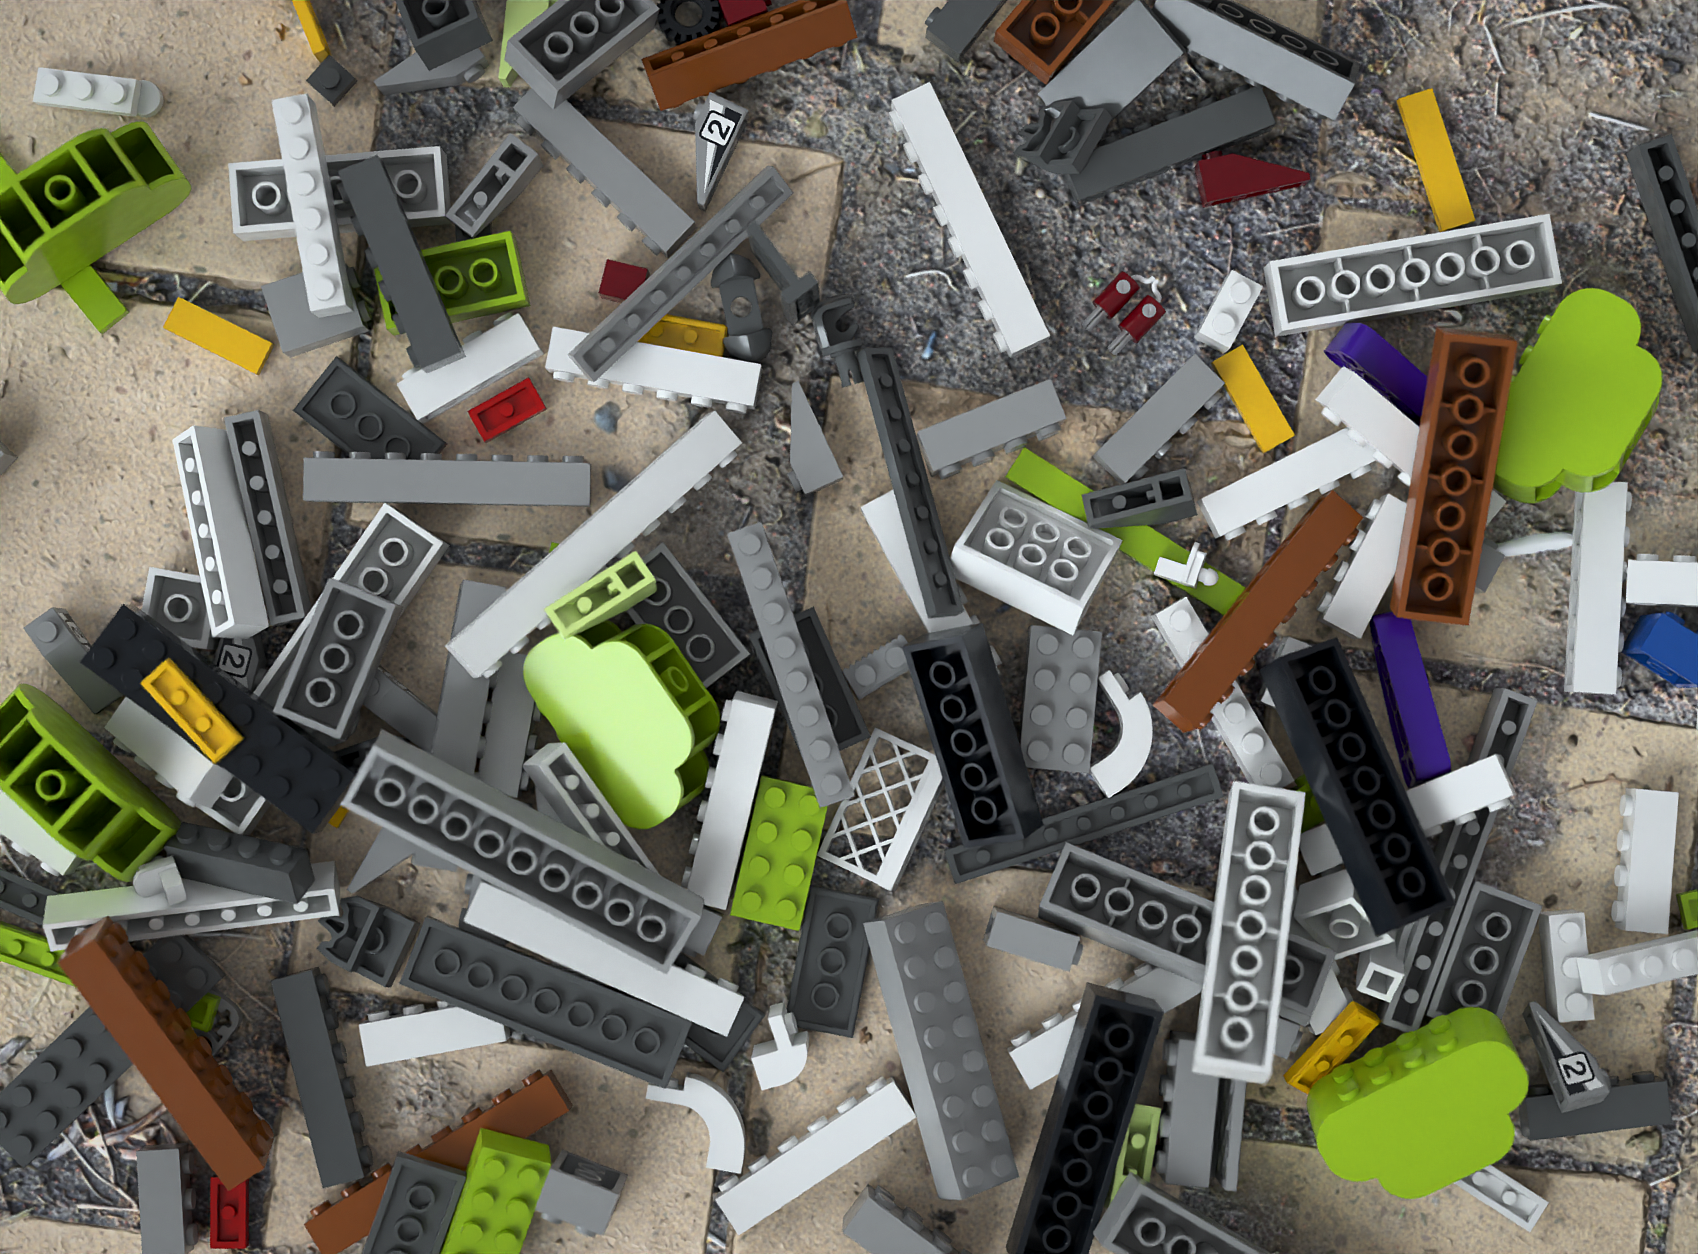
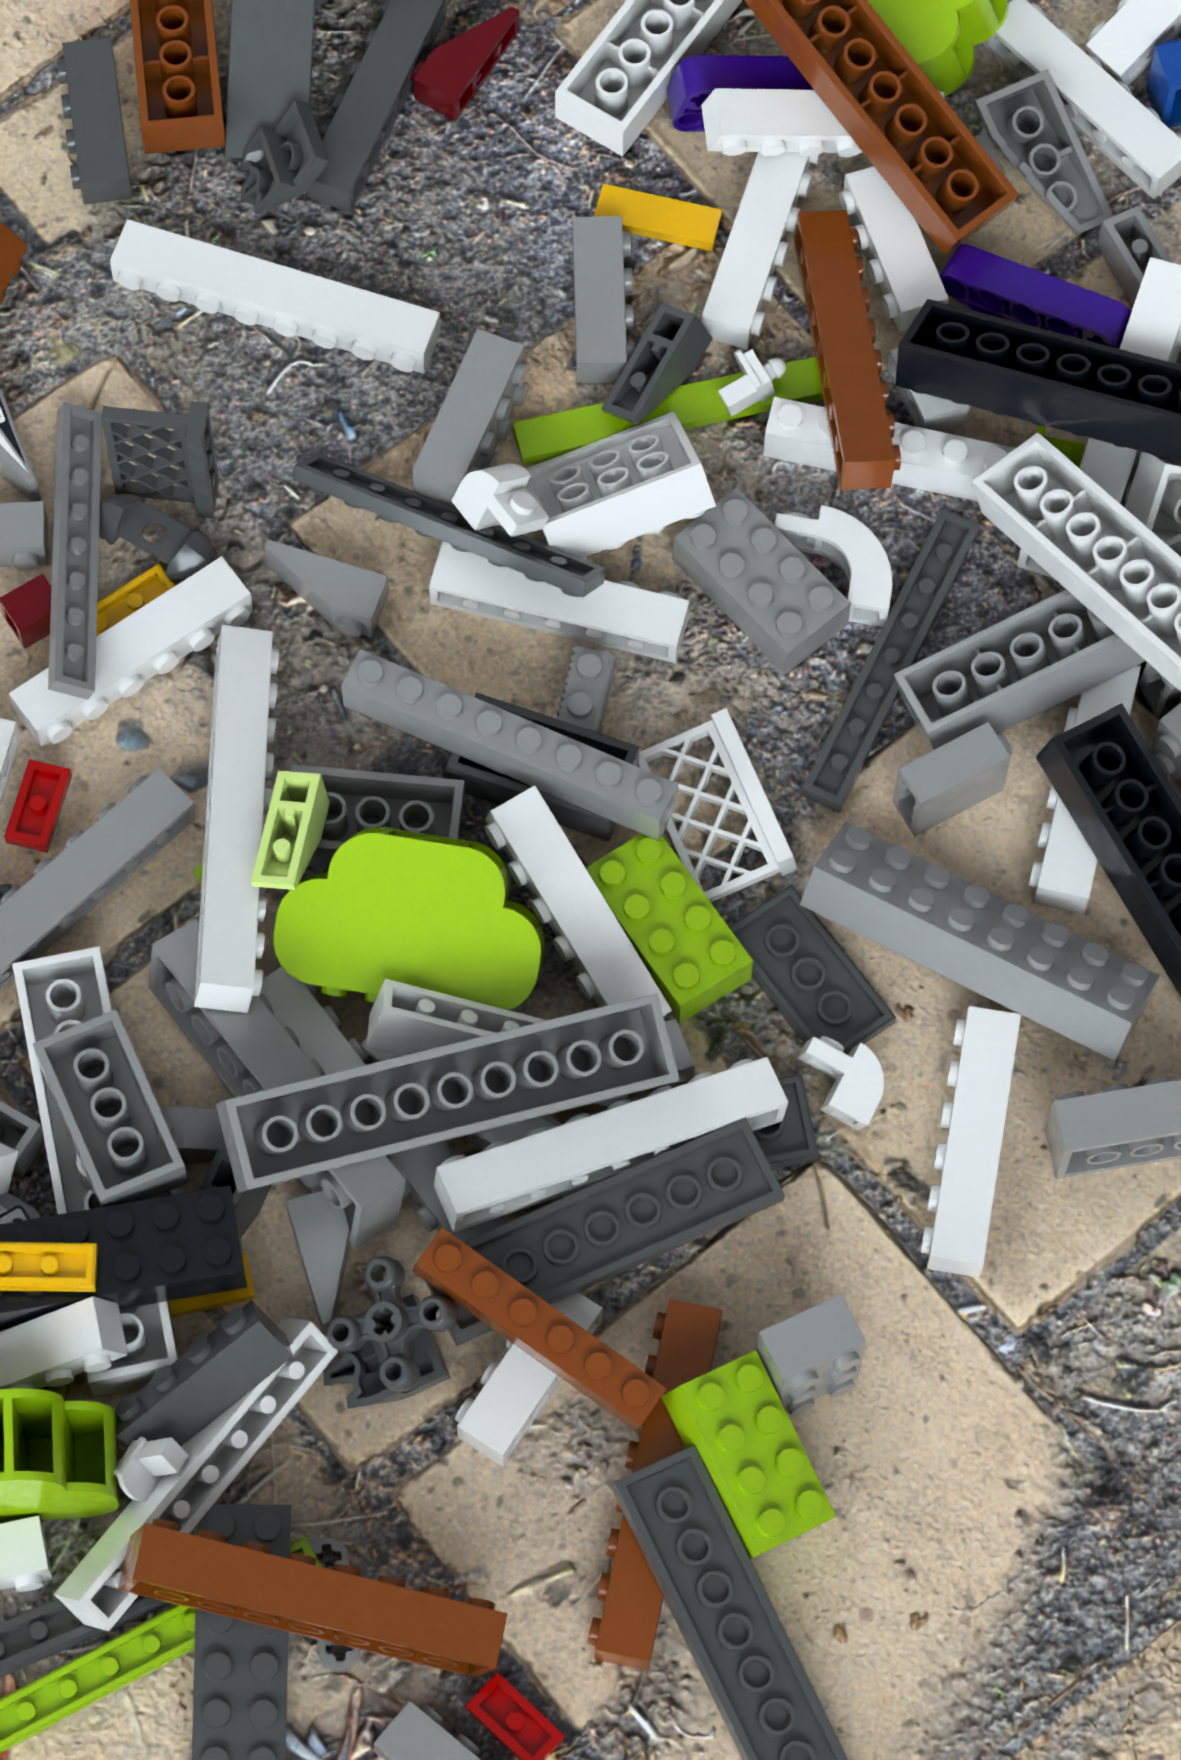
camera: 50 degrees left, 20 degrees down
dark grey brick [271,967,373,1188] -> none
white arch [646,1072,746,1174] -> none
dark grey piece [811,294,864,388] -> none
black brick [902,623,1044,848] -> none
dark red piece [1082,271,1166,355] -> none
white brick [1193,270,1263,354] -> none
none -> dark grey gear [327,1256,458,1391]
none -> dark orange brick [412,1227,667,1431]
none -> white brick [452,463,549,537]
none -> light grey wedge [974,69,1113,236]

